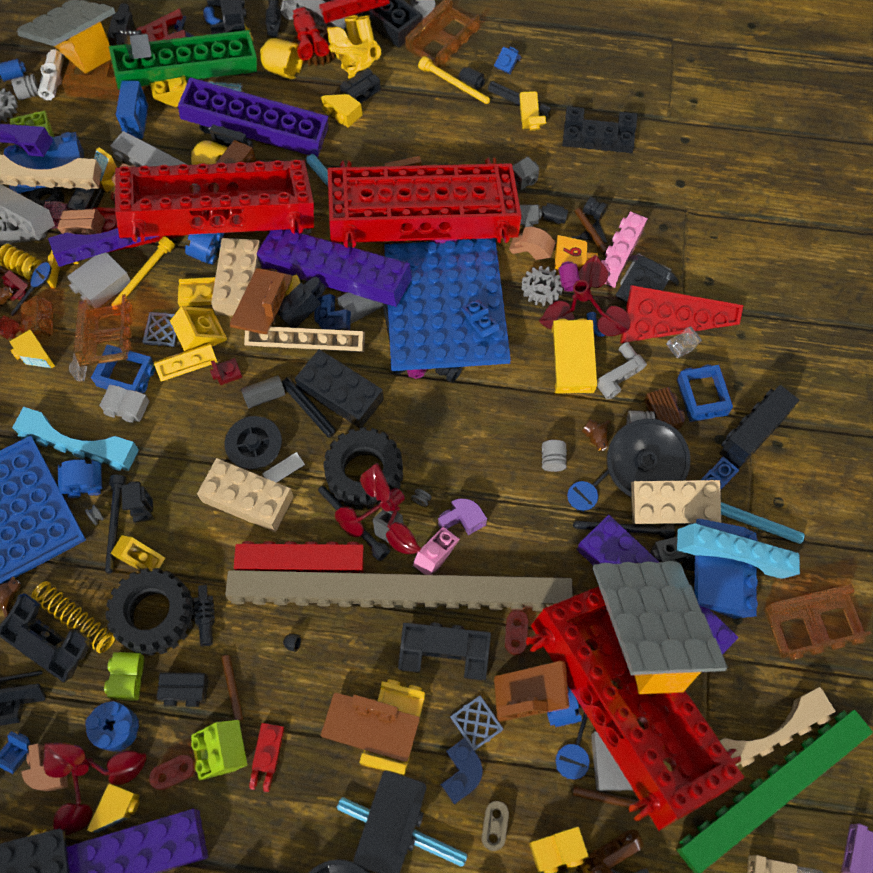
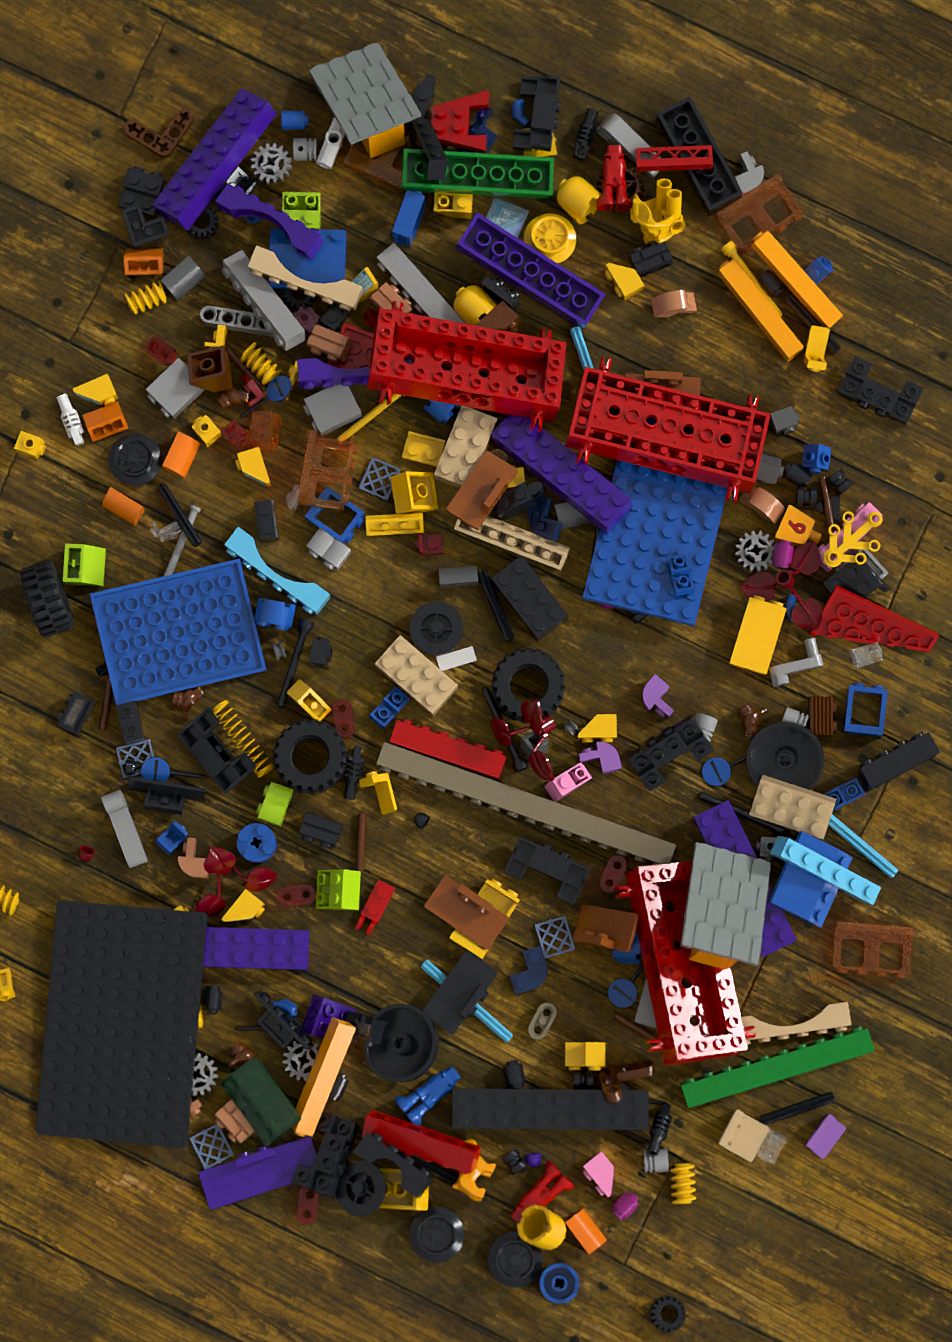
camera: 20 degrees right, 15 degrees up
none -> black brick [254,500,279,543]
none -> clear red plate [333,699,355,738]
none -> yellow bracket [359,771,397,815]
none -> blue slope [369,686,410,730]
none -> yellow wheel [524,214,576,264]
none -> yellow slope [578,714,617,743]
none -> black bracket [628,714,714,791]
none -> medium lavender brick [642,674,674,719]
none -> nougat brick [651,290,697,317]
none -> light orange brick [718,259,804,362]
none -> light orange brick [750,231,843,328]
none -> black axle [760,1092,835,1125]
none -> black wheel [796,487,817,507]
none -> blue brick [802,444,831,474]
none -> yellow plant [823,512,883,567]

